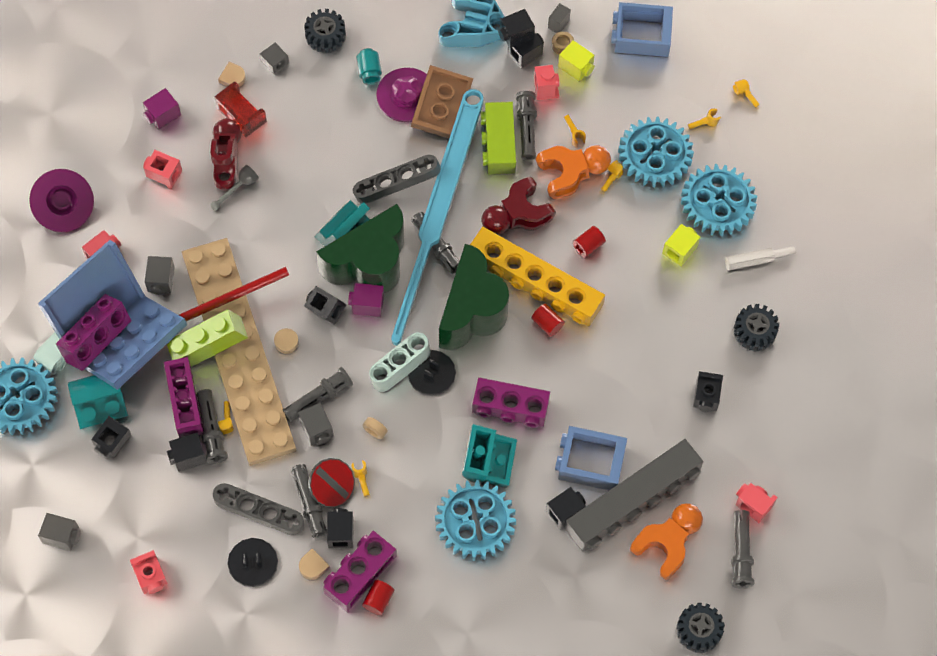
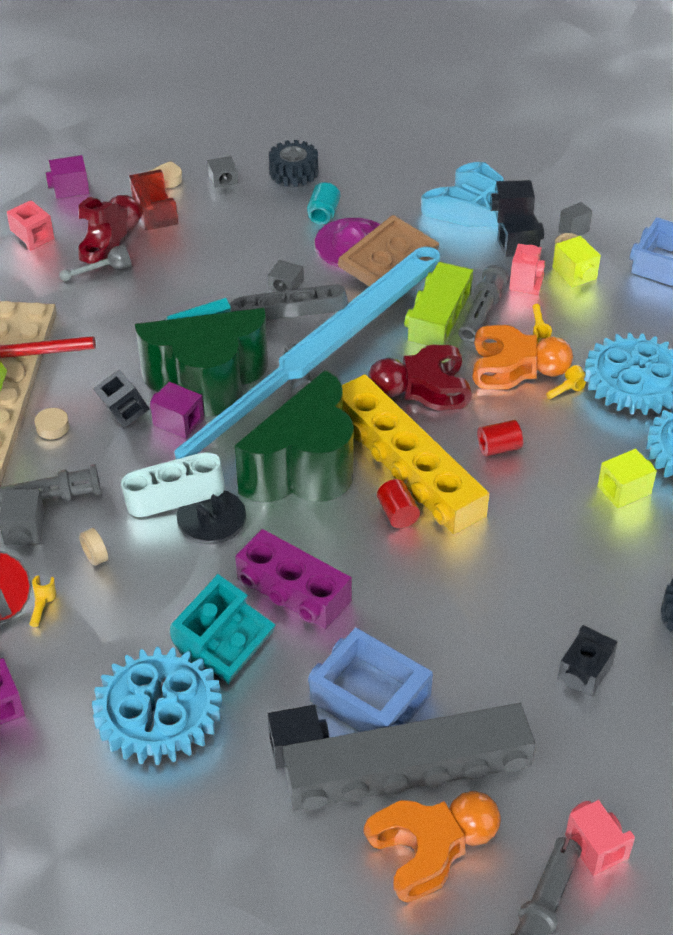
camera: 25 degrees right, 20 degrees down
none -> dark grey piece [267,260,304,292]

